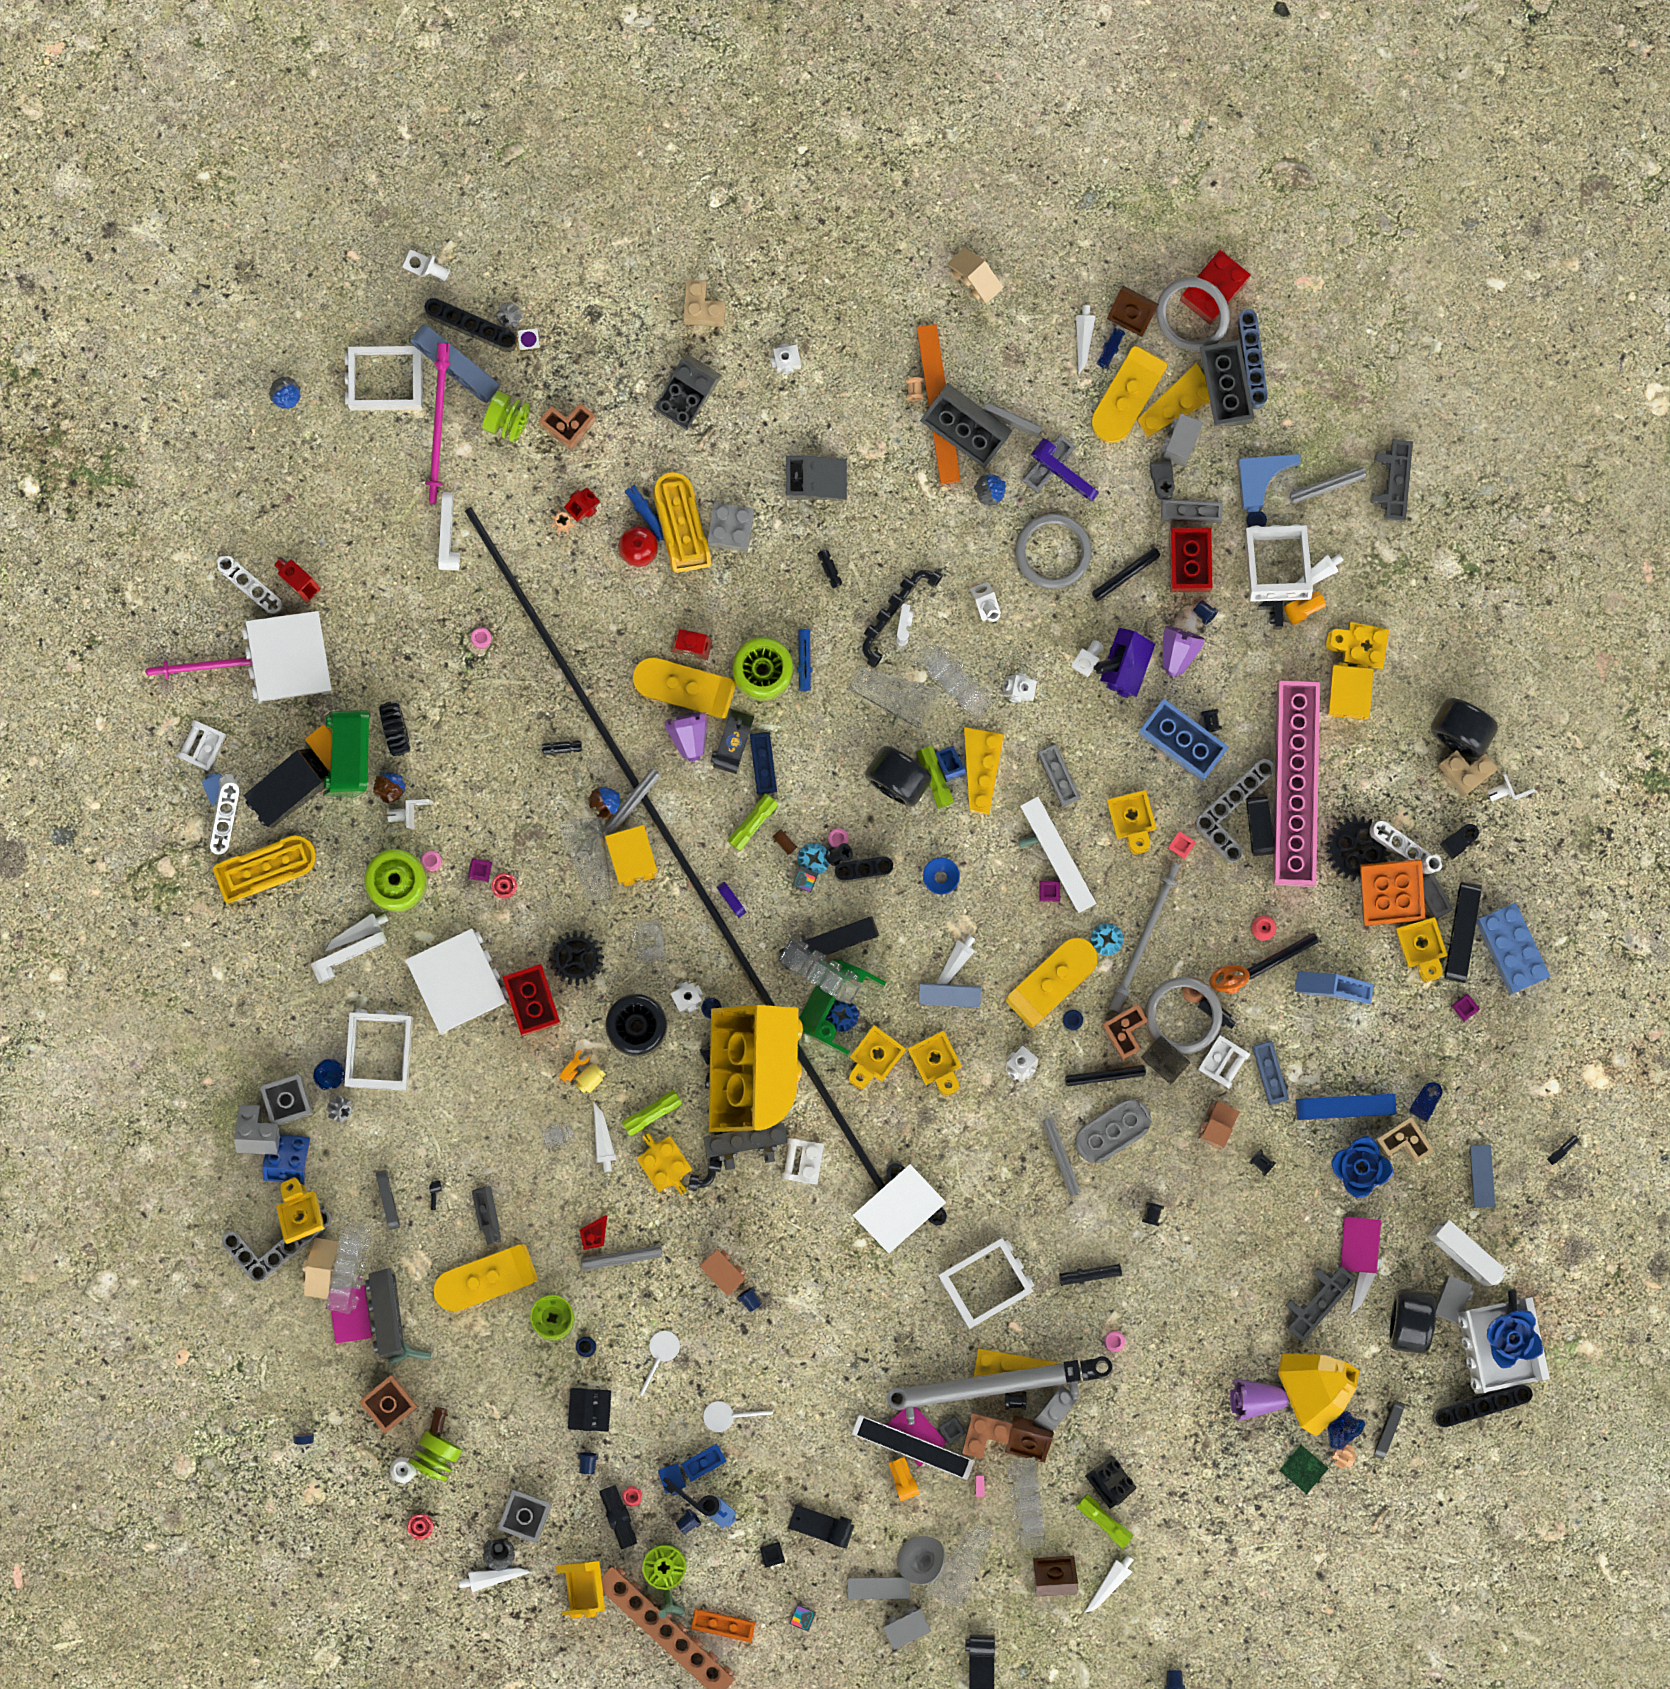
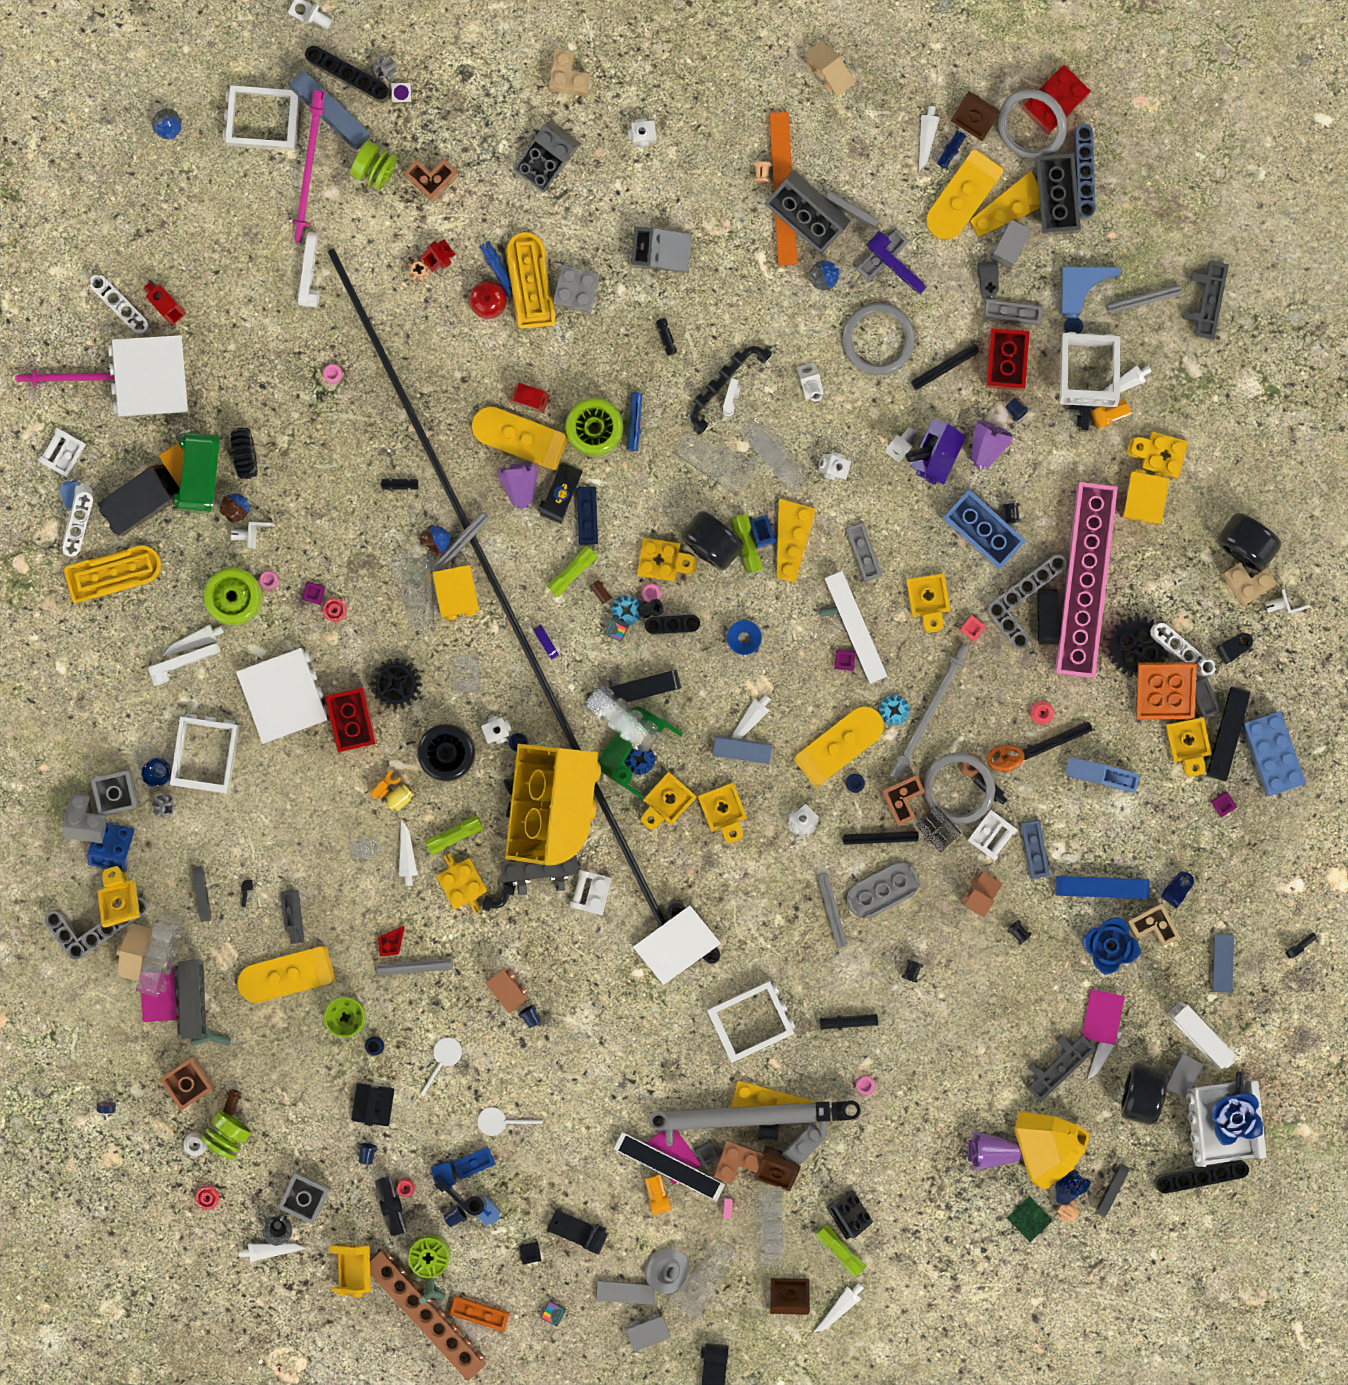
camera: 10 degrees right, 5 degrees up
none -> yellow plate [637,538,697,582]

